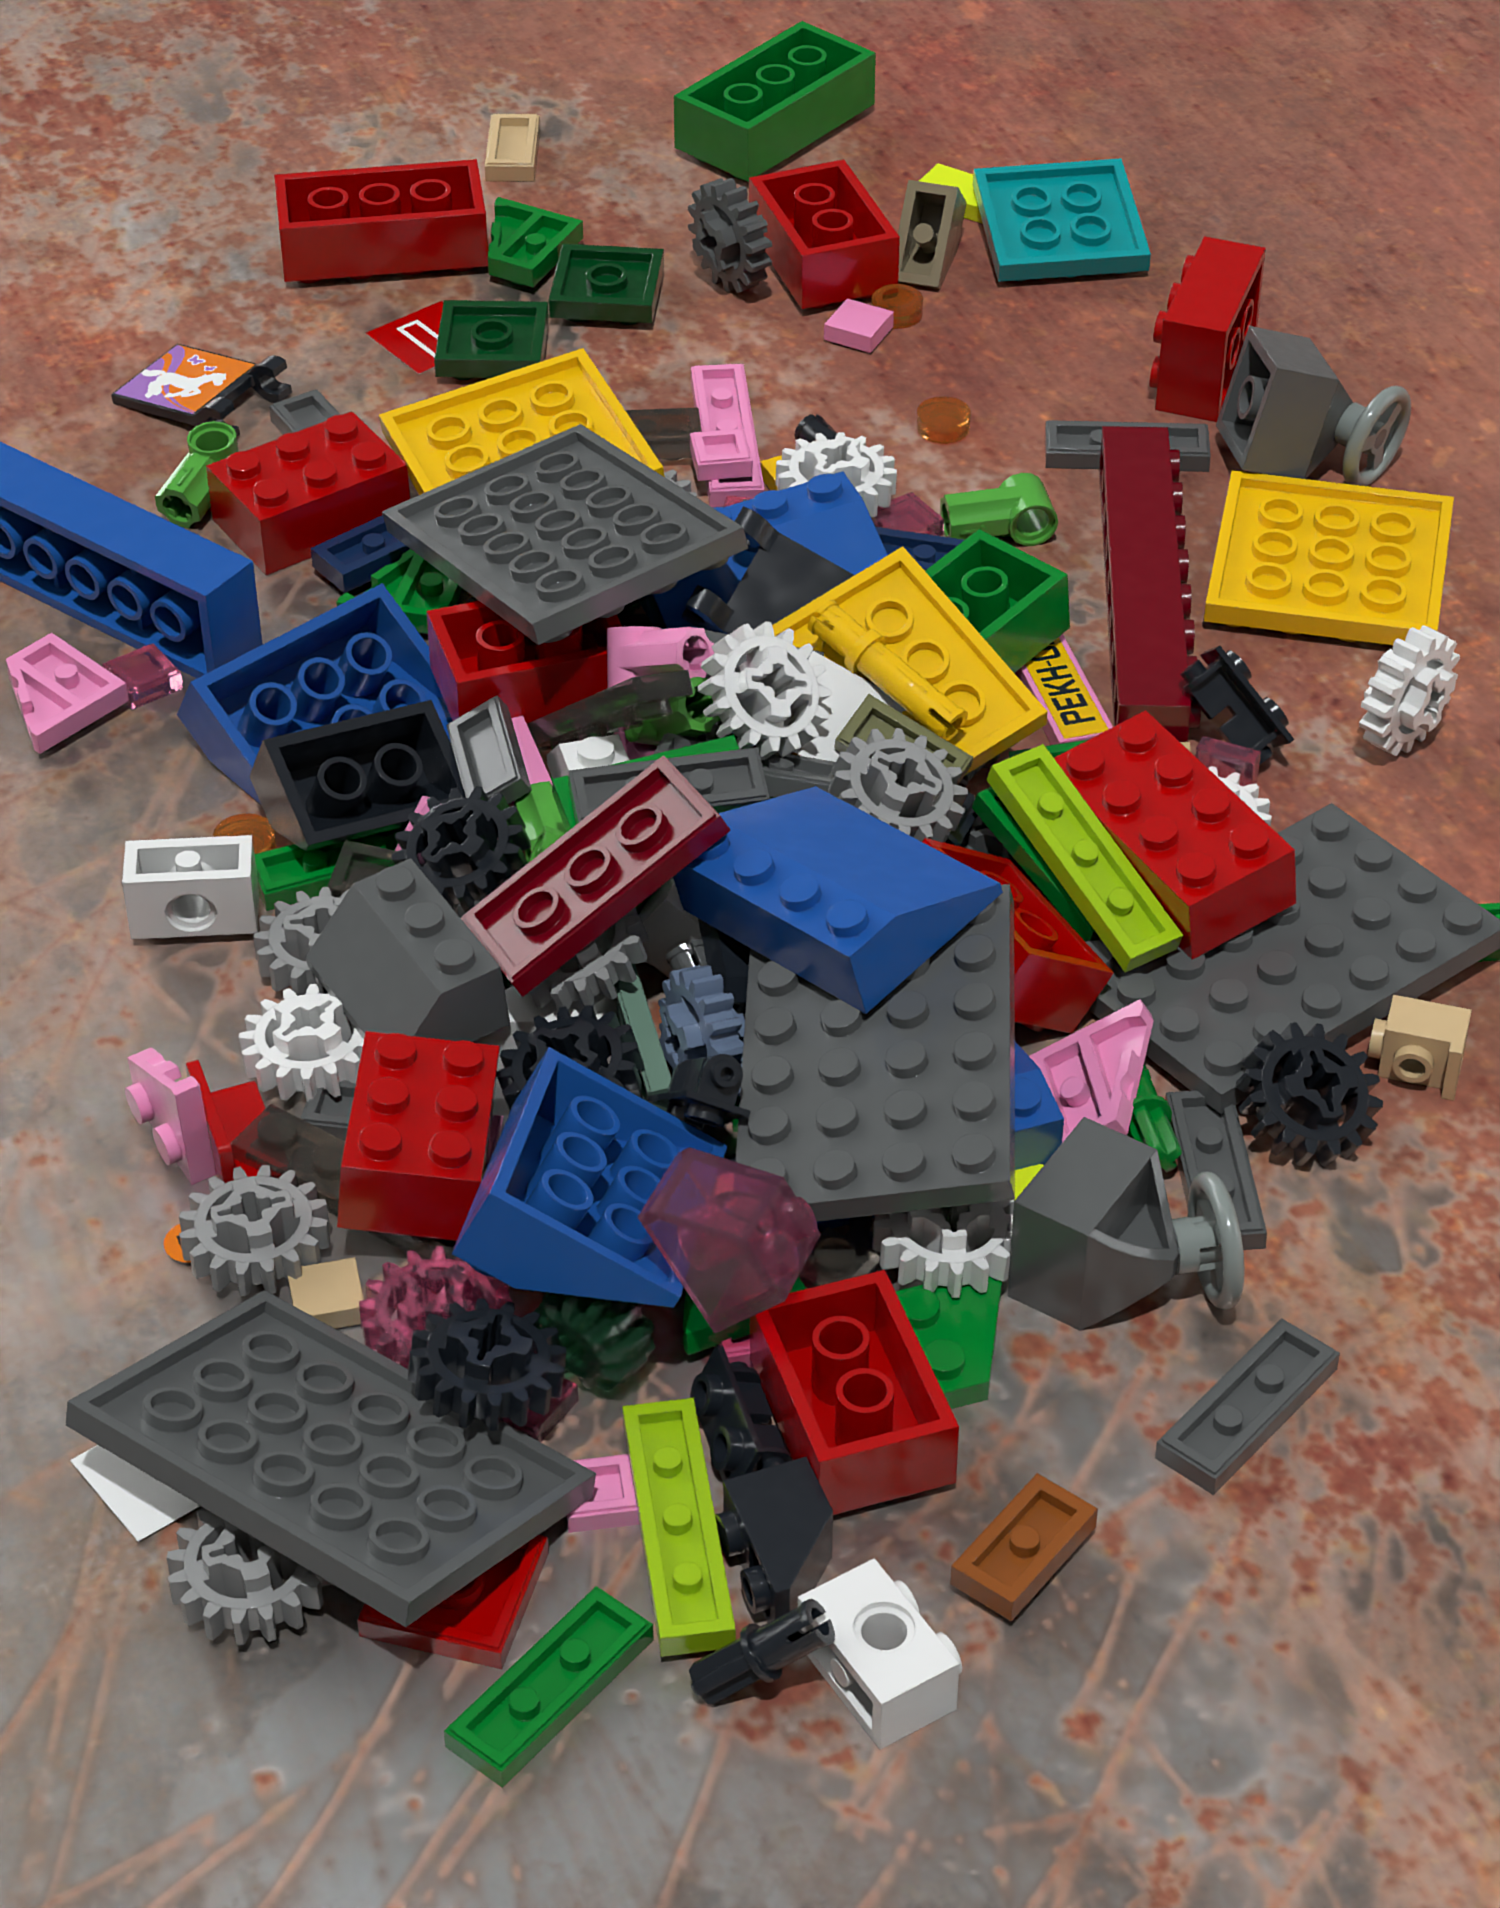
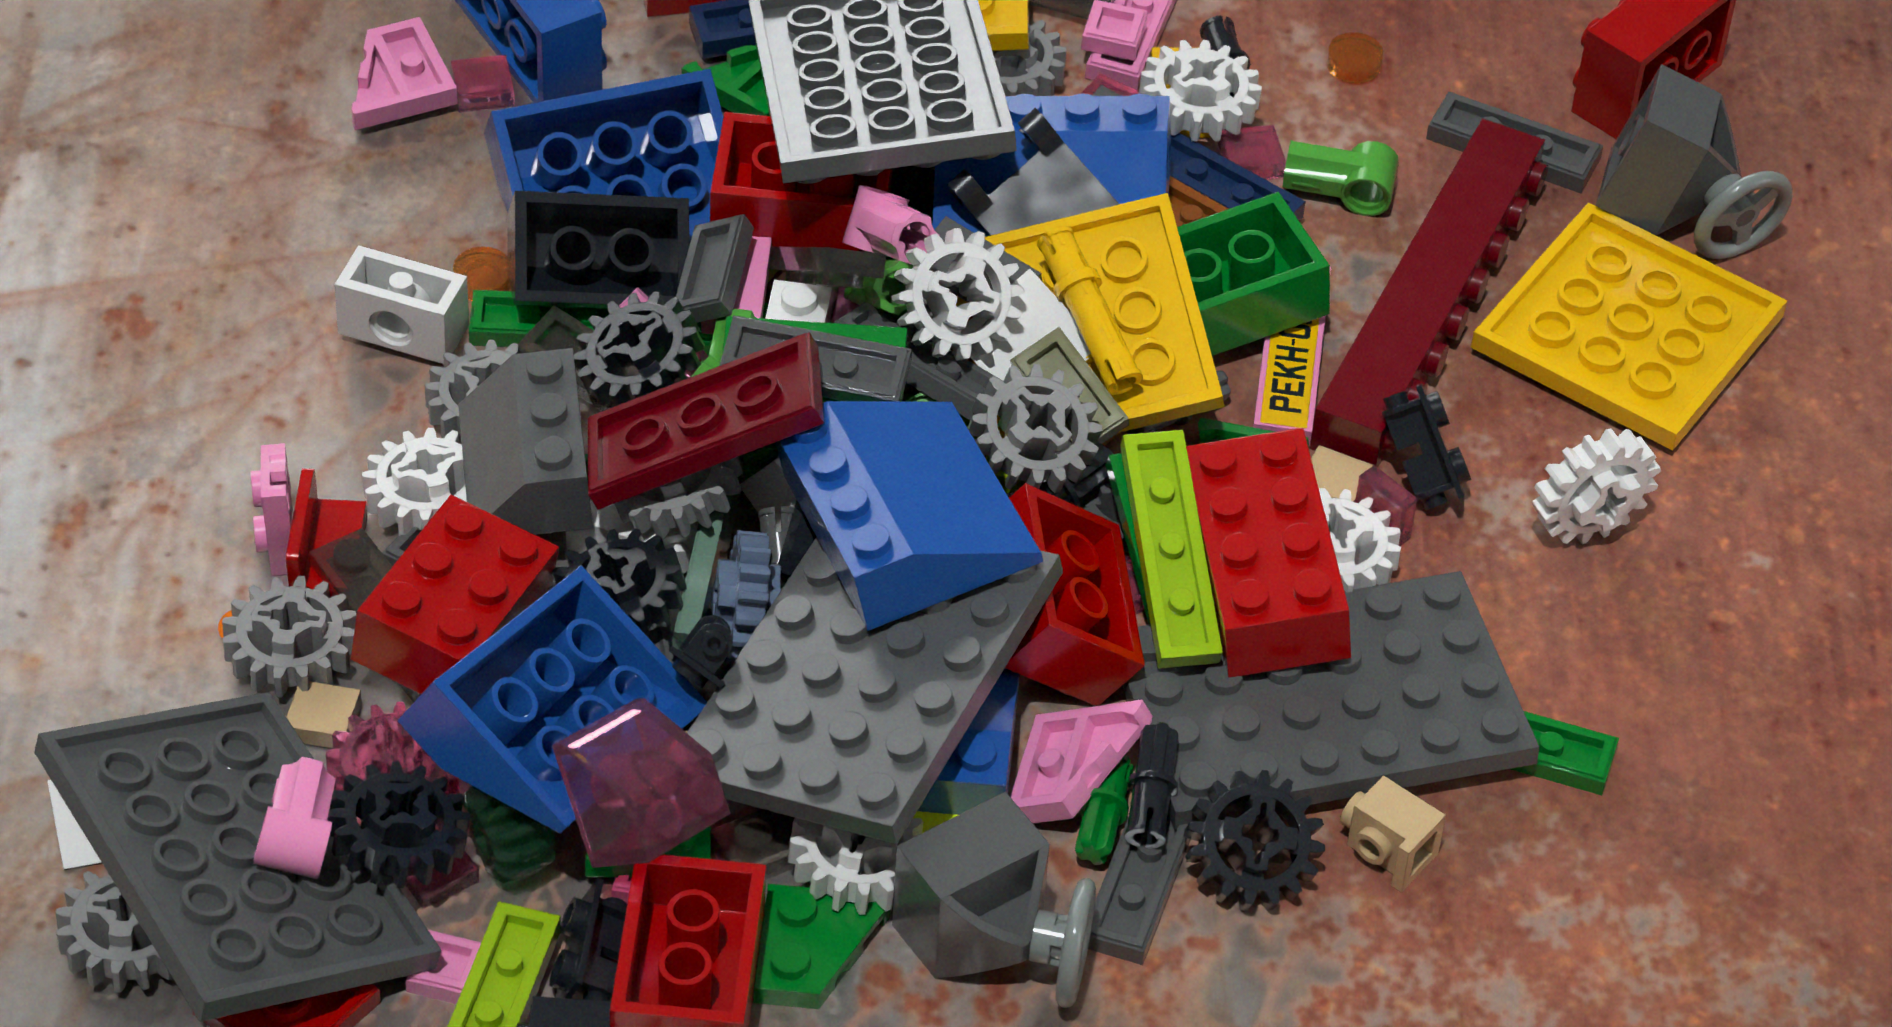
camera: 20 degrees right, 5 degrees up
none -> bright pink piece [253,757,336,879]
none -> black axle [1125,722,1179,849]

